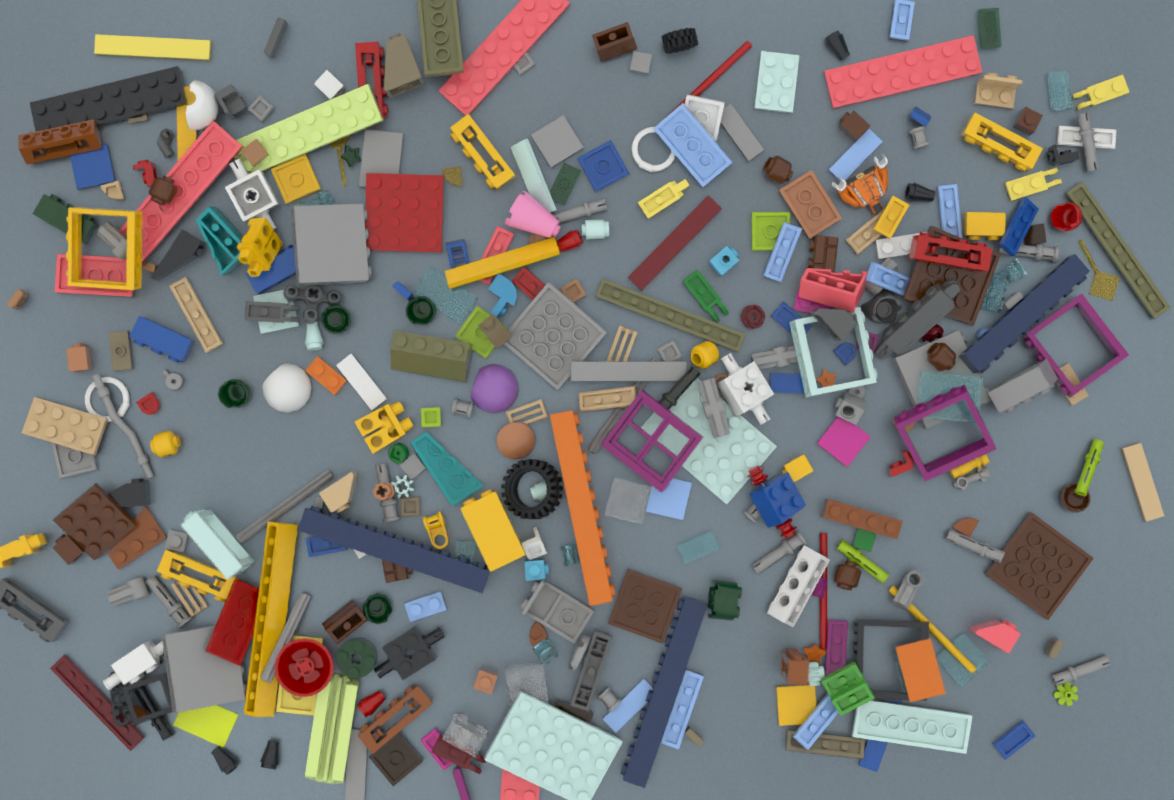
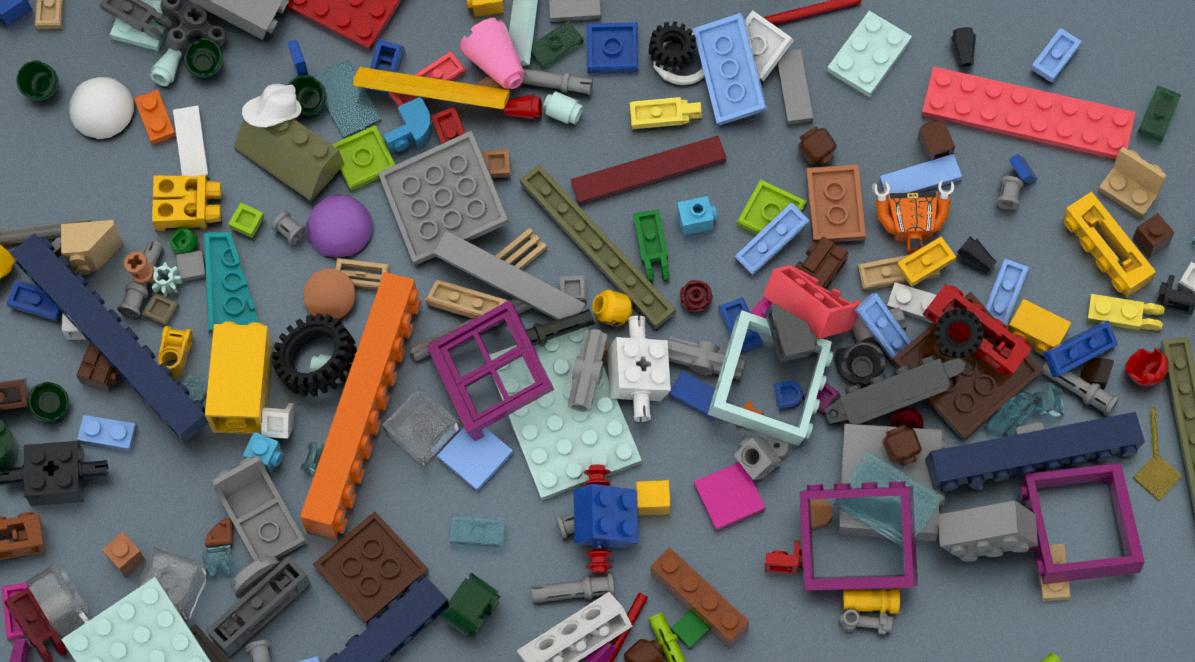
camera: 30 degrees right, 20 degrees down
dark tan brick [478,314,512,349] -> none
none -> white piece [242,84,301,128]
none -> black tyre [649,21,696,72]
none -> black tyre [934,309,984,358]

